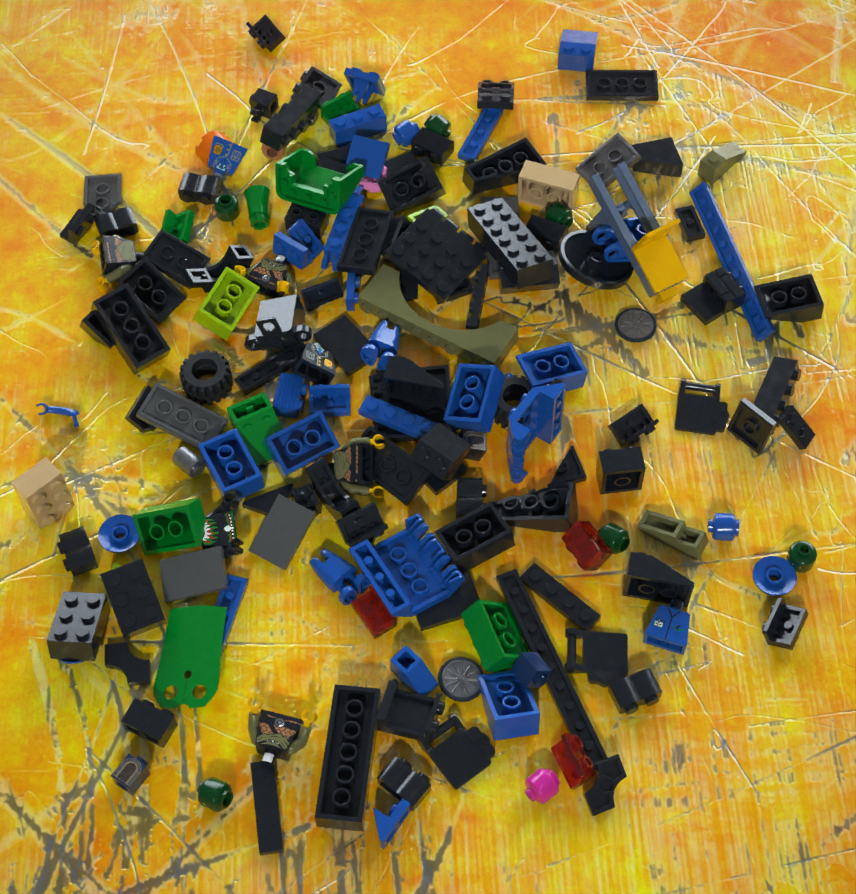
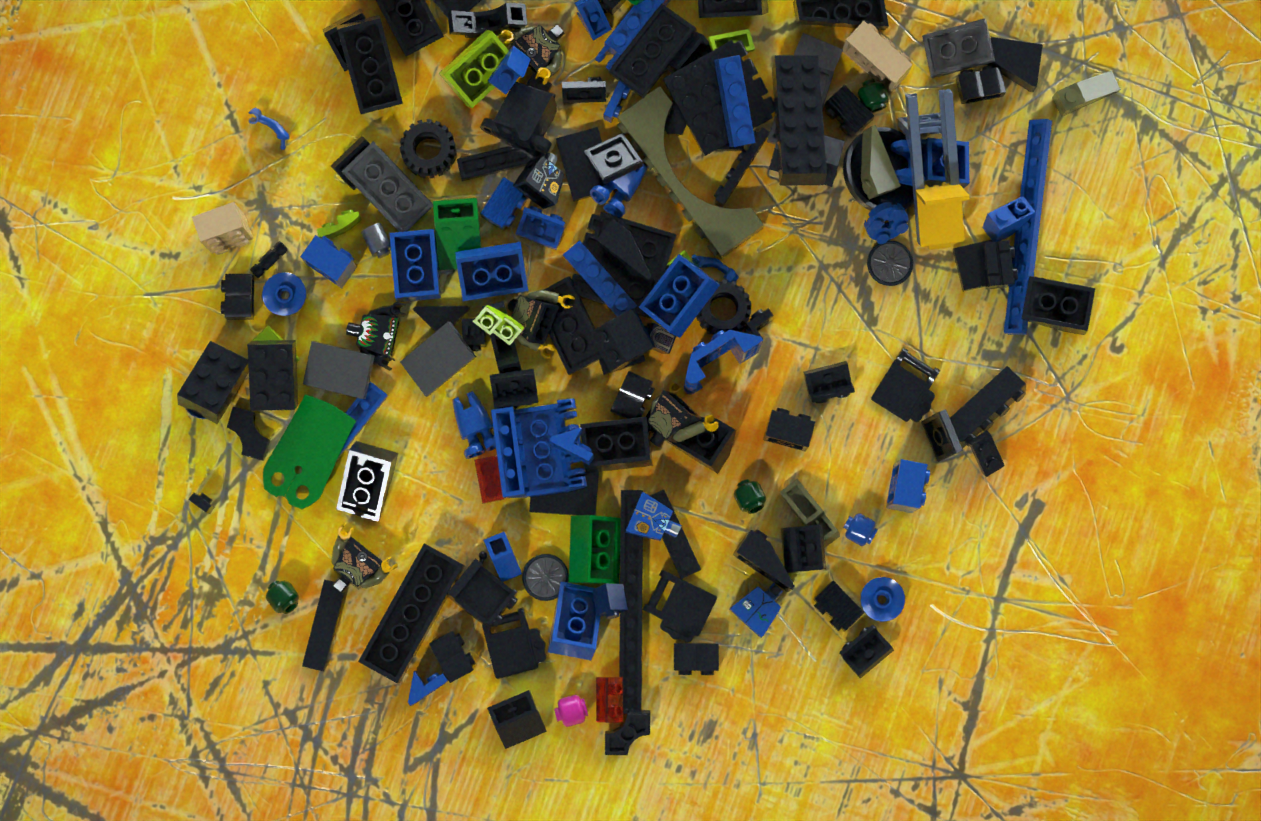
camera: 20 degrees right, 25 degrees up
brick [111,753,150,796] -> none
black brick [121,698,178,748] -> none
green slope [132,498,205,556] -> none
blue bracket [272,231,313,270] -> none
blue slope [516,342,588,392] -> none
black tile [550,446,587,484] -> none
clear red brick [561,521,613,571] -> none
black plate [674,205,706,242] -> none
dark green head [786,541,817,573] -> none
none -> black plate [188,493,215,514]
none -> black axle [250,241,288,278]
none -> blue brick [300,235,357,288]
none -> lime slope [317,210,361,239]
none -> black slope [336,441,398,522]
none -> lime slope [473,305,524,345]
none -> black slope [487,690,547,749]
none -> blue slope [488,46,531,95]
none -> blue slope [549,428,594,465]
none -> tile [584,133,643,185]
none -> blue torso [626,492,682,541]
none -> torso [648,383,718,447]
none -> blue brick [714,55,755,147]
none -> black brick [781,525,826,573]
none -> black brick [813,580,865,632]
none -> olive slope [861,125,900,200]
none -> blue plate [864,202,909,244]
none -> blue brick [886,459,930,513]
none -> black brick [956,65,1006,104]
none -> blue slope [982,196,1036,242]

